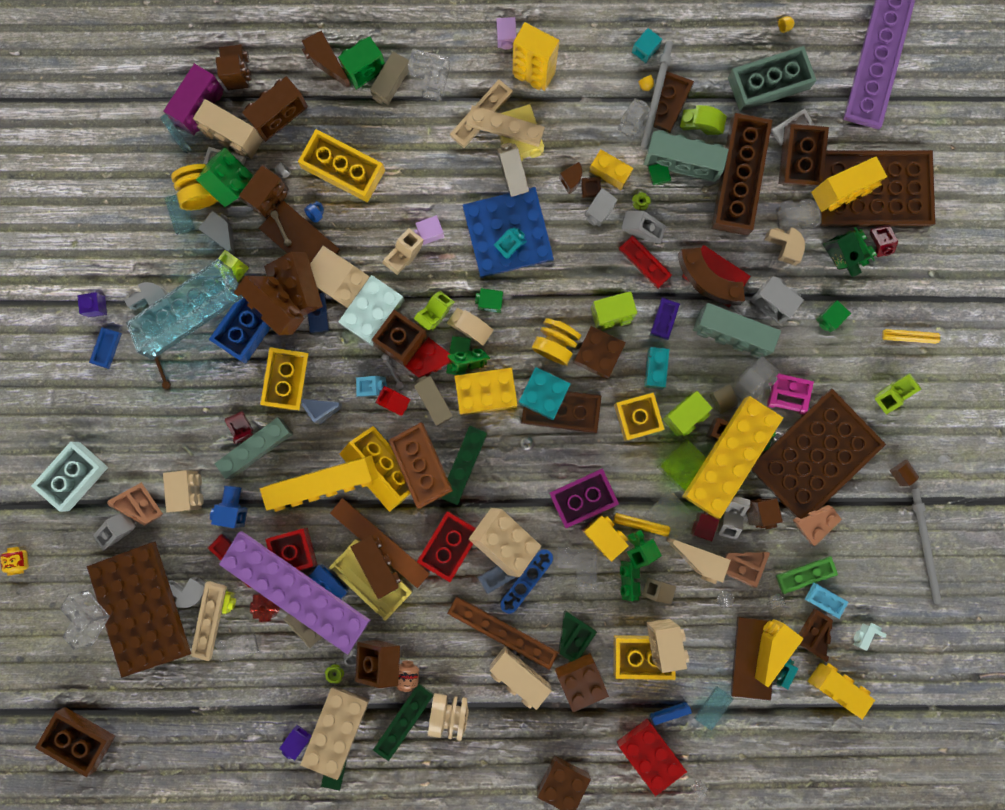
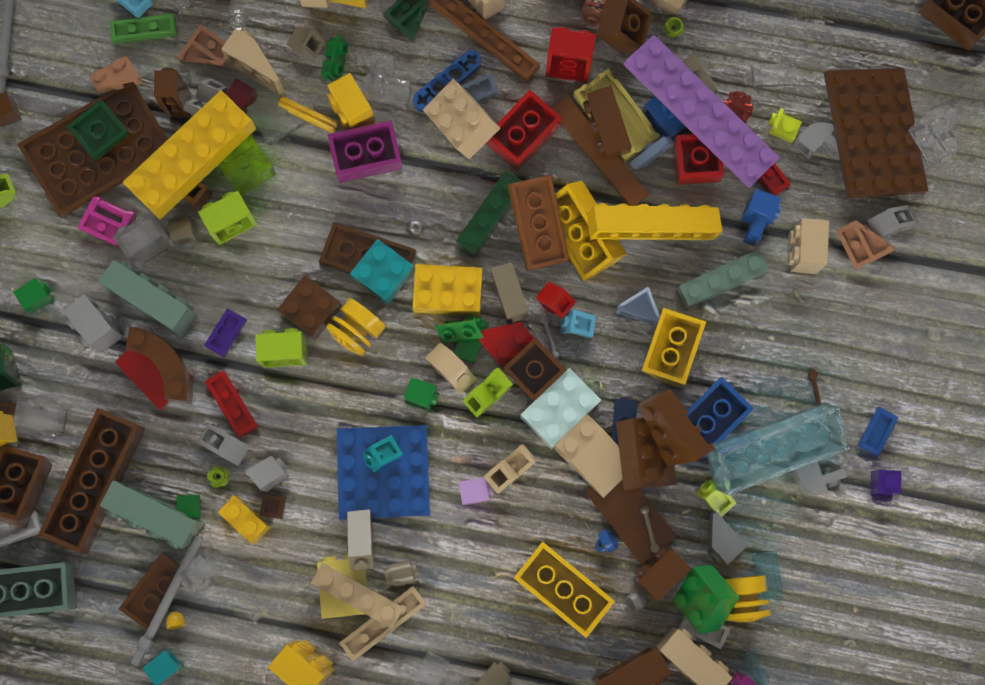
camera: 170 degrees left, 5 degrees down
light aqua brick [31,442,108,512] -> none
tan plate [190,581,227,661] -> none
dark red bracket [225,411,253,444] -> none
reddish brown brick [559,162,582,194] -> none
yellow brick [614,392,665,441] -> none
green brick [627,530,662,569] -> none
teal brick [644,347,670,389] -> none
lime brick [680,105,727,135] -> none
tan brick [764,227,805,266] -> none
none -> dark green plate [66,100,130,161]
none -> dark tan brick [384,560,419,587]
none -> red brick [545,26,596,83]
none -> sand blue plate [630,136,674,169]

